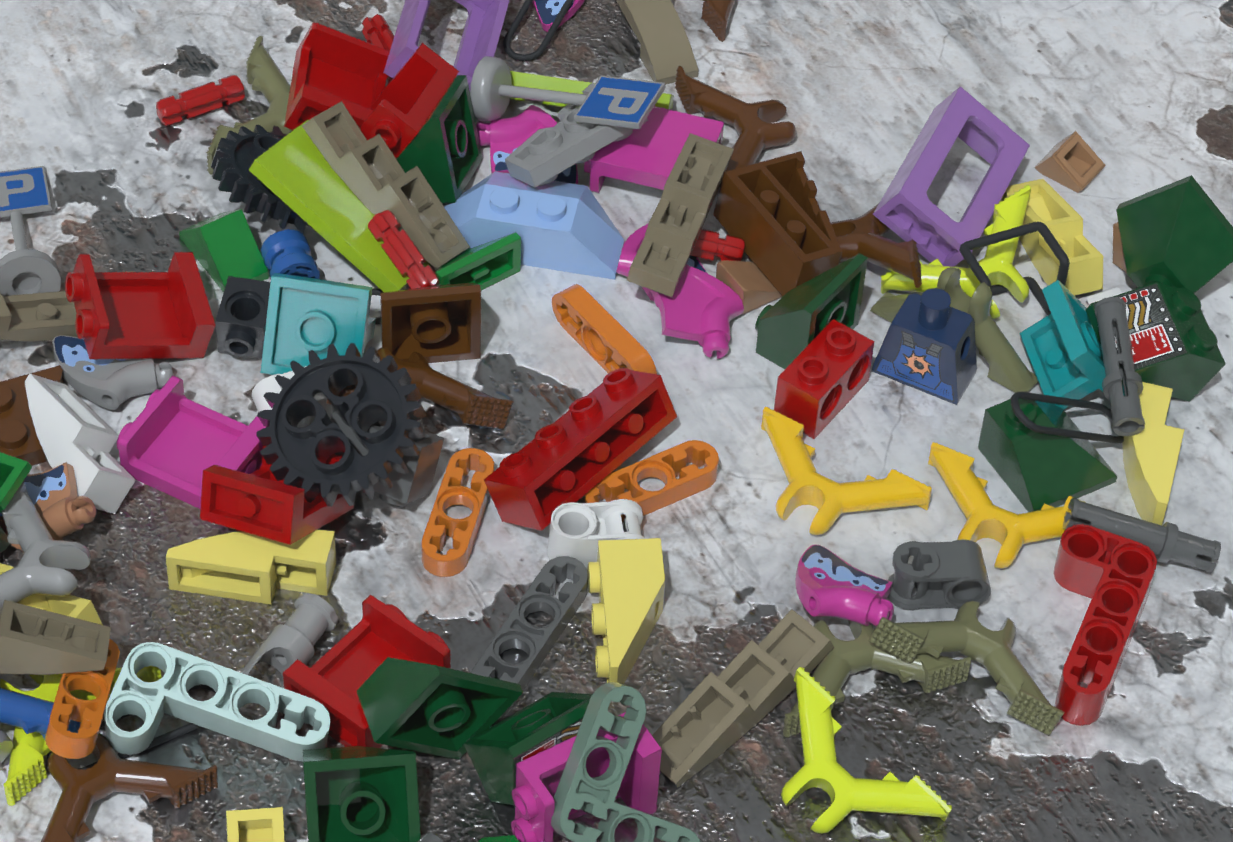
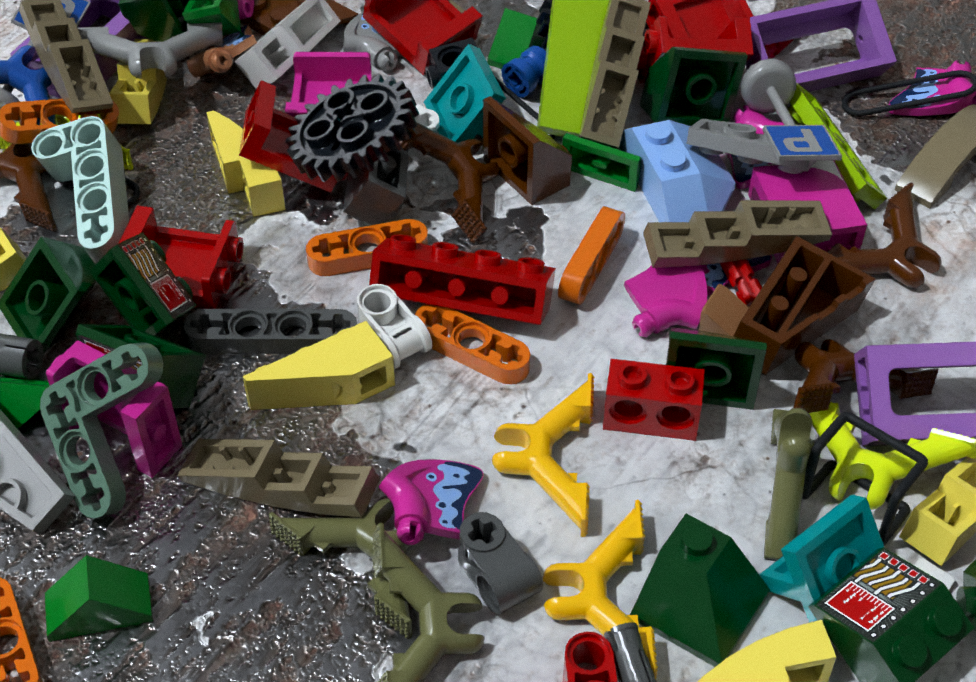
camera: 65 degrees right, 0 degrees up
light grey piece [242,592,339,688] -> none
red axle [368,210,439,289] -> none
neon yellow piece [781,667,952,834] -> none
dark blue torso [872,288,977,405] -> none
black piece [1011,391,1124,444] -> none
dark grey pin [1095,297,1145,436] -> none

